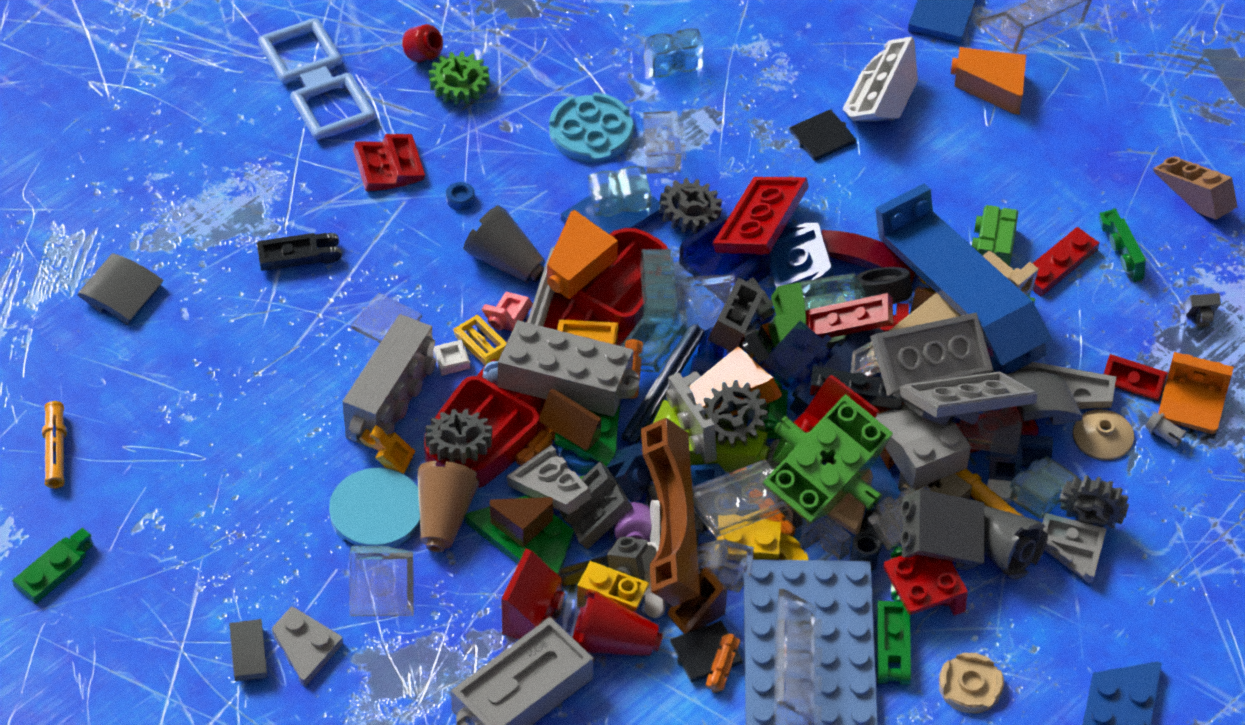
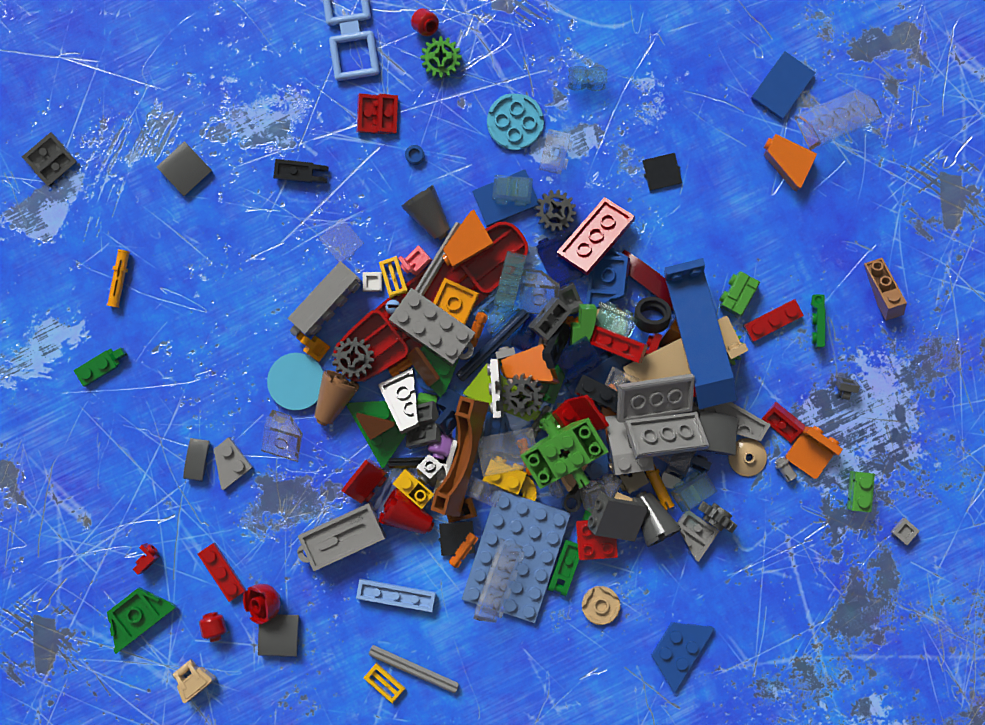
camera: 20 degrees right, 35 degrees up
white wedge [843,37,918,122] -> none

